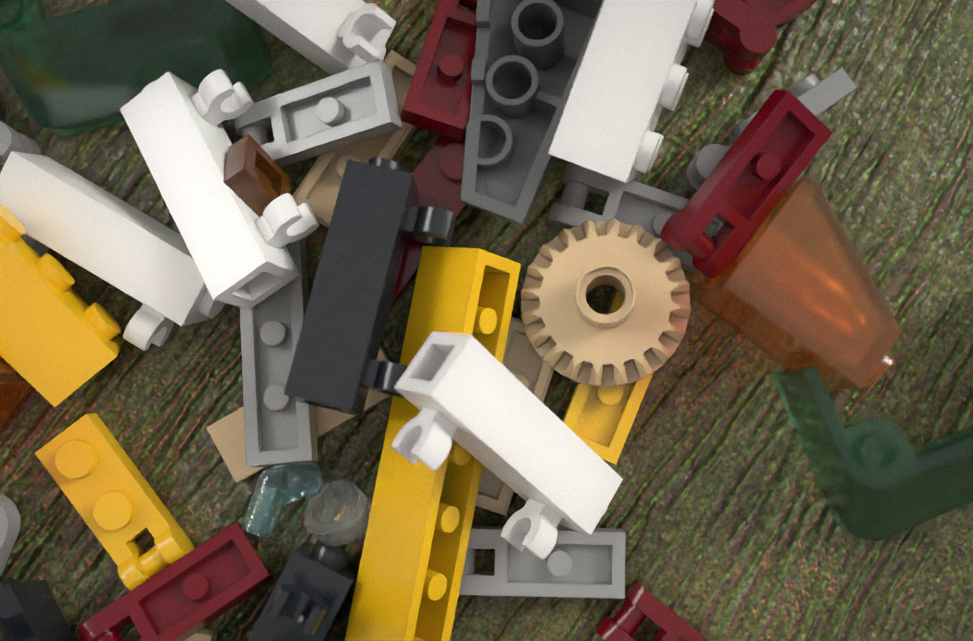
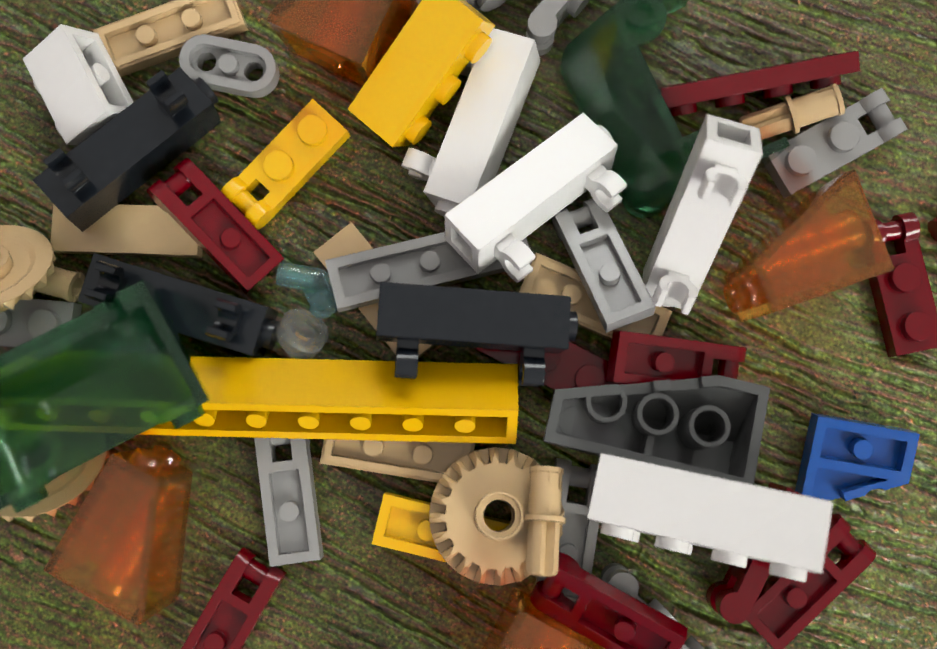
camera: 85 degrees right, 0 degrees up
reddish brown tile [223,134,291,218] -> none
white brick [392,331,623,560] -> none
none -> tan axle [523,466,566,577]

